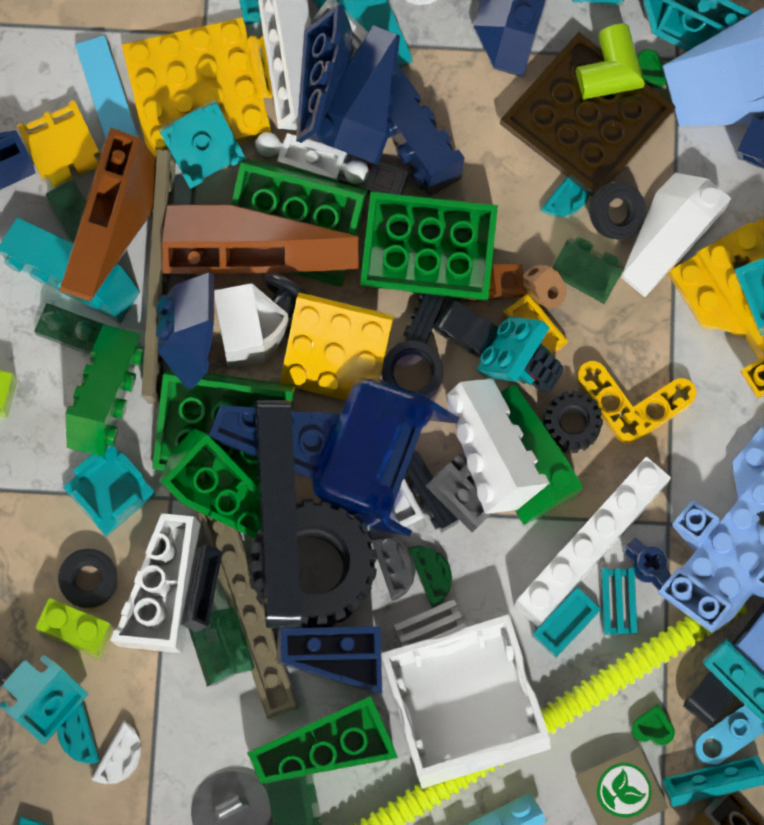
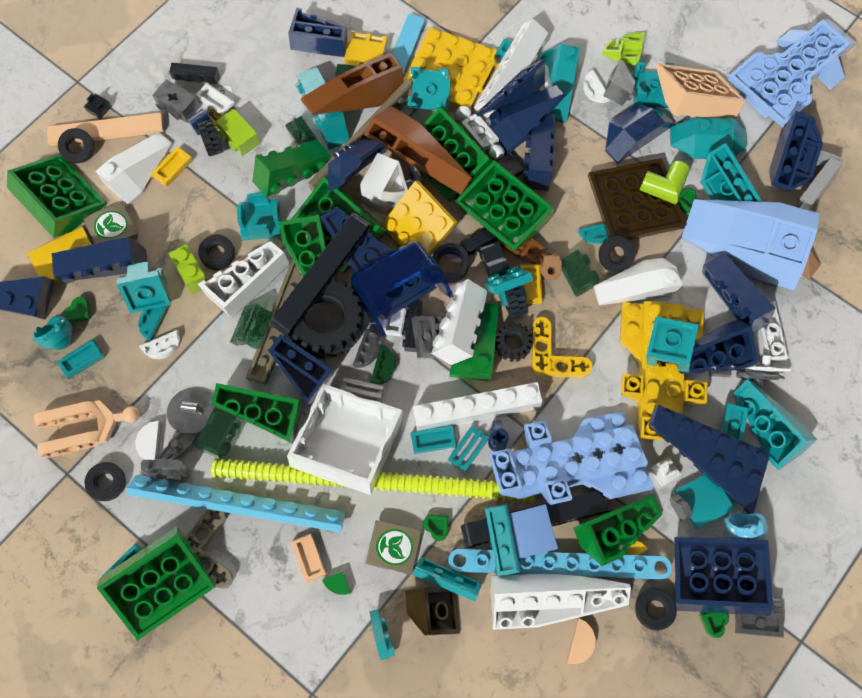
camera: 40 degrees right, 5 degrees down
black piece [181,545,223,632] -> none

